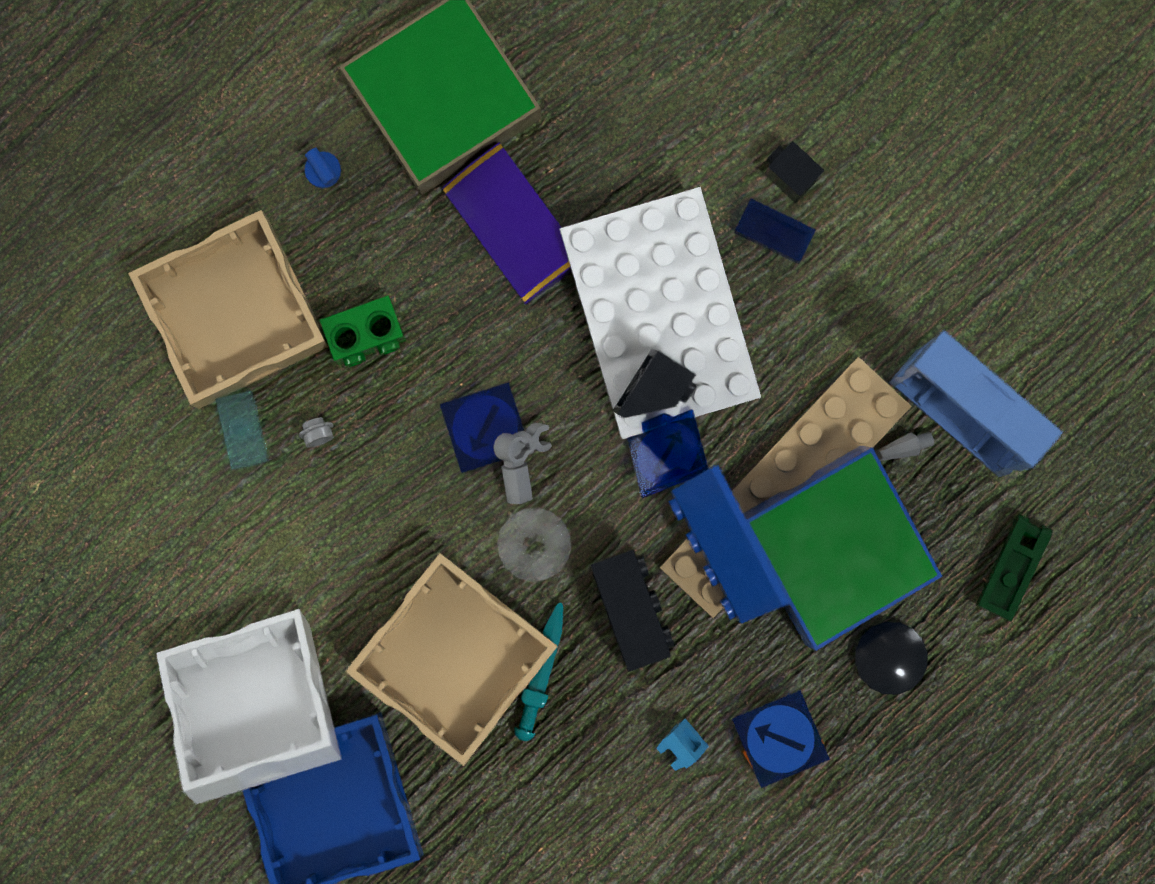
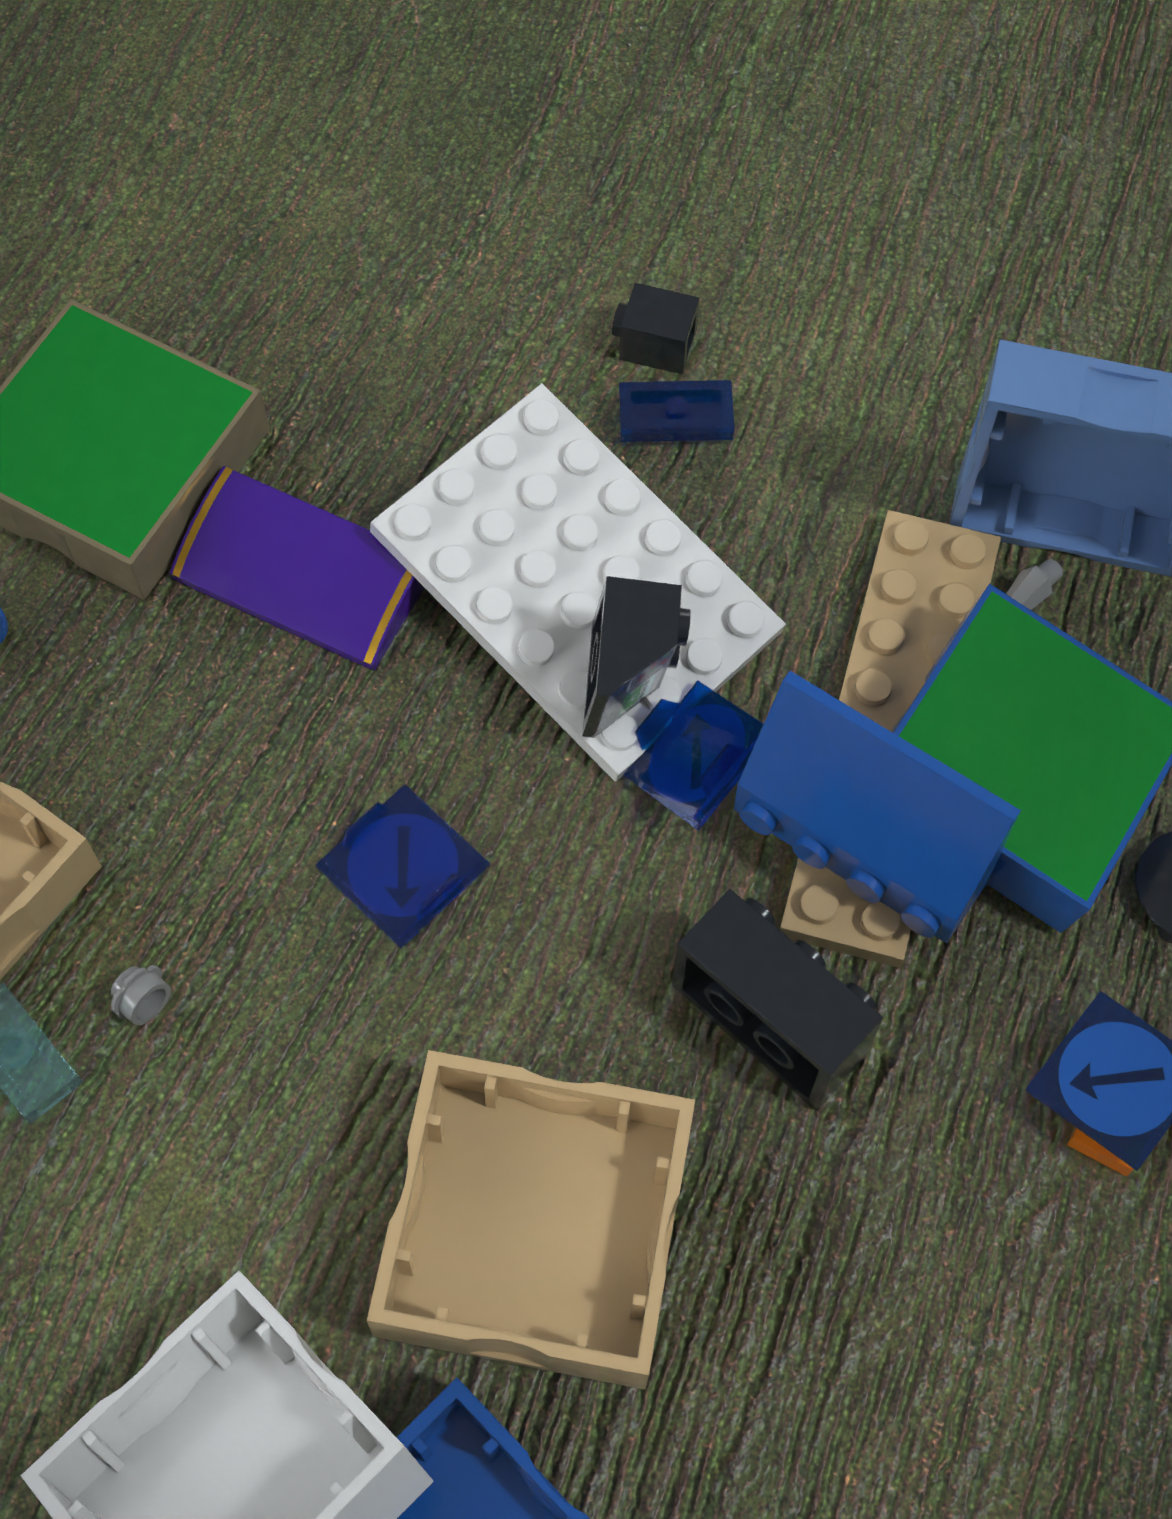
camera: 25 degrees left, 20 degrees down
green brick [320,295,406,368] -> none
light grey bar [494,423,552,504] -> none
clear brick [497,508,571,582] -> none
teal sword [514,603,563,741] -> none
dark azure tile [656,718,709,771] -> none

